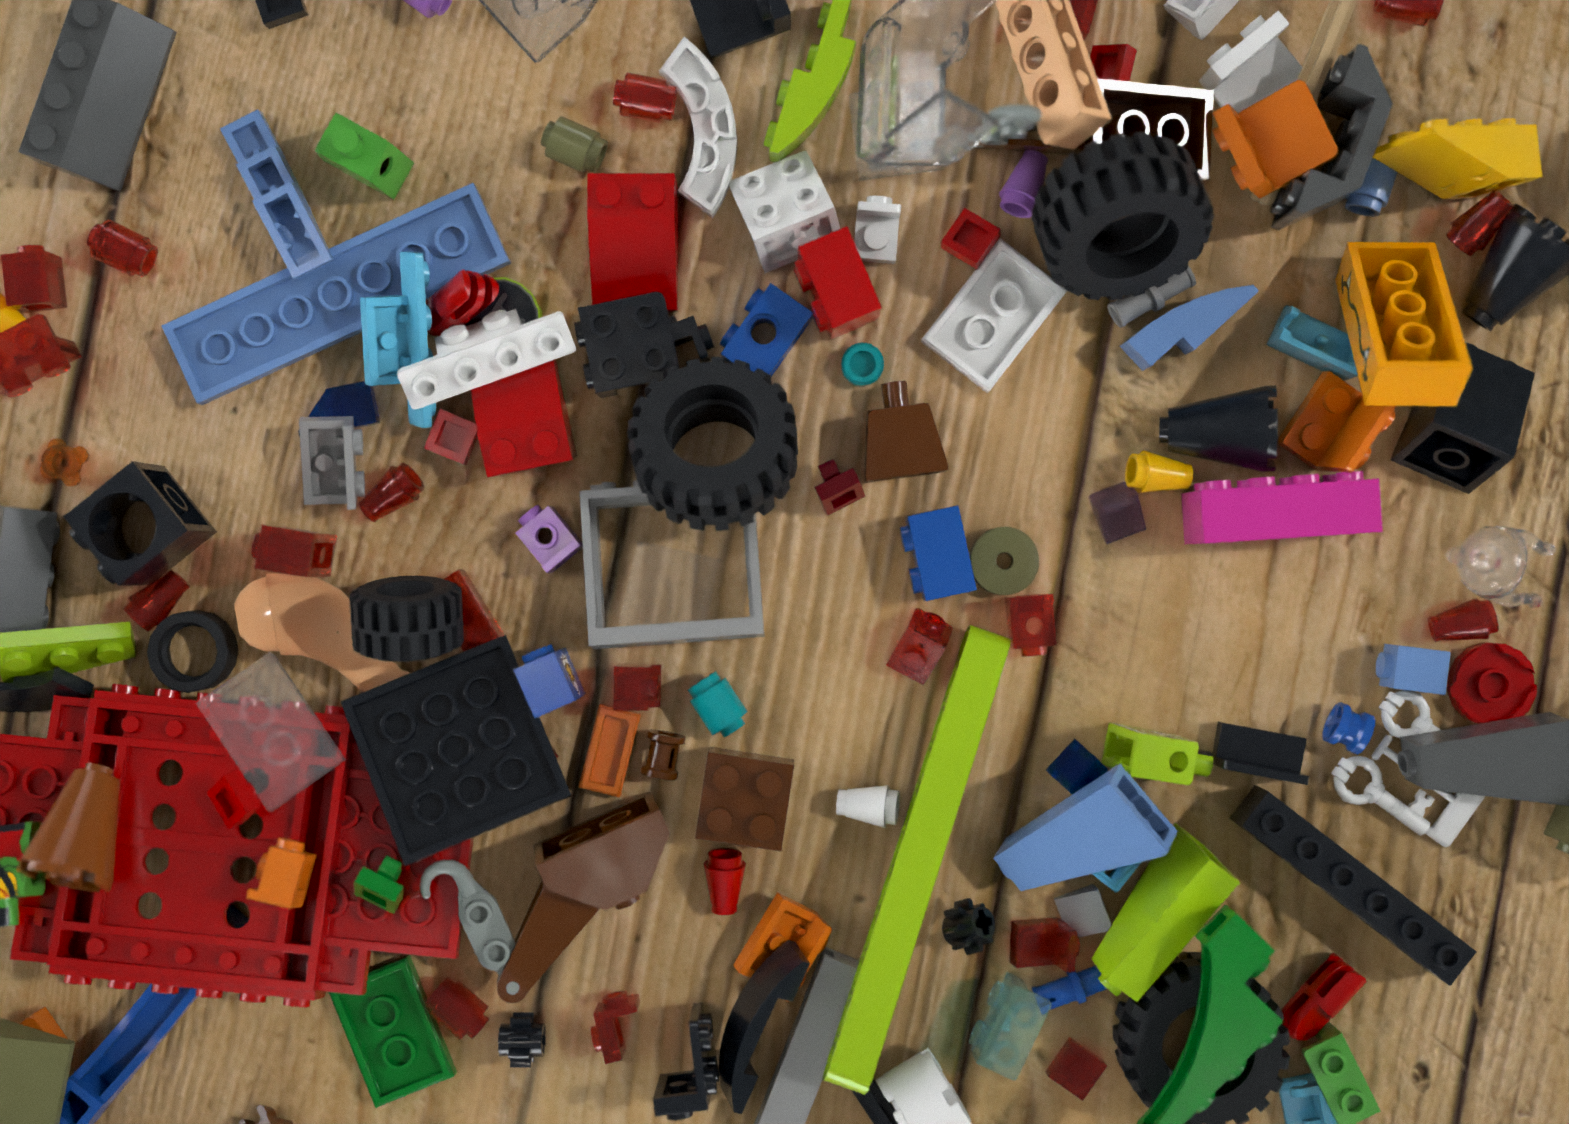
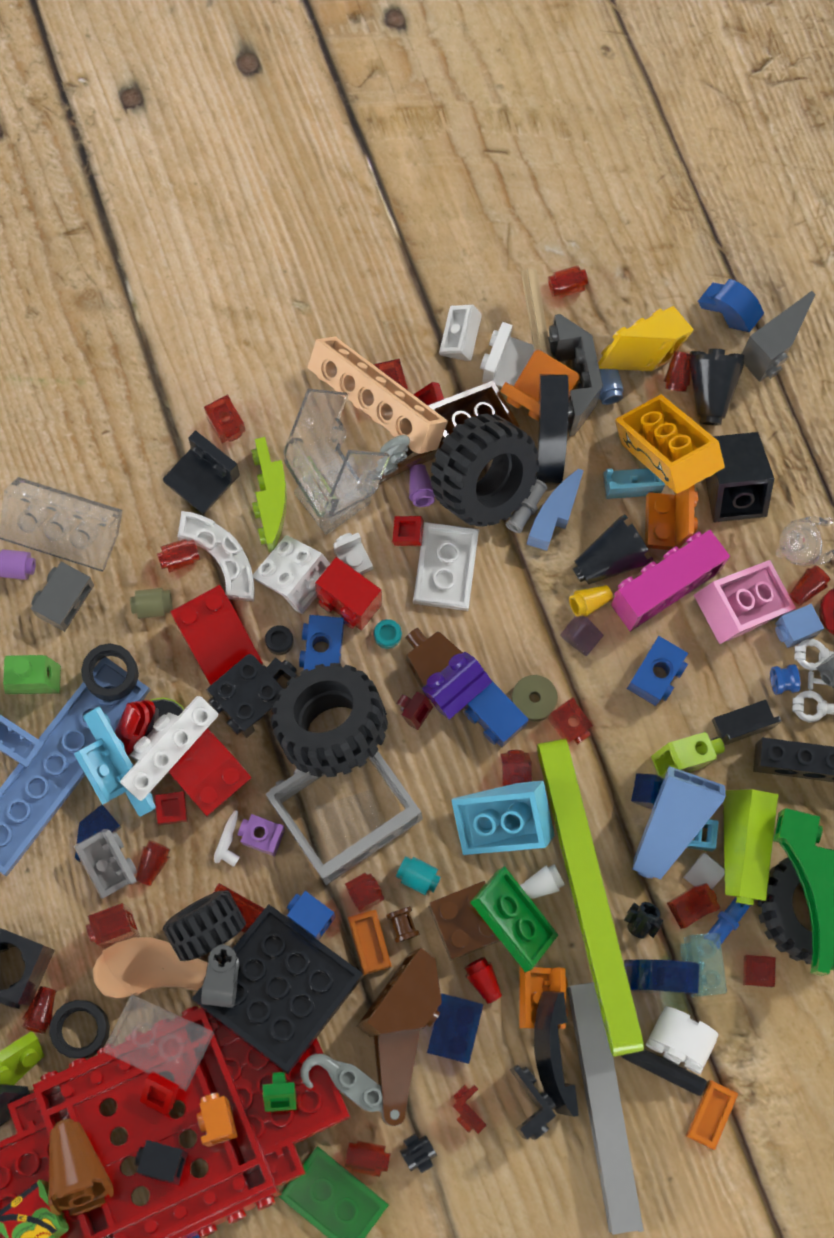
camera: 35 degrees left, 15 degrees down
none -> dark grey brick [31,561,94,632]
none -> black tyre [81,643,139,701]
none -> black brick [135,1140,188,1185]
none -> dark grey piece [201,945,239,1008]
none -> white bar [214,810,240,867]
none -> black tile [265,625,294,655]
none -> dark purple brick [422,652,493,720]
none -> clear blue plate [427,993,484,1064]
none -> medium azure slope [451,780,555,855]
none -> green tile [470,866,559,973]
none -> black slope [535,374,569,483]
none -> clear blue brick [624,959,700,995]
none -> blue brick [627,636,688,706]
none -> bright pink slope [694,560,796,644]

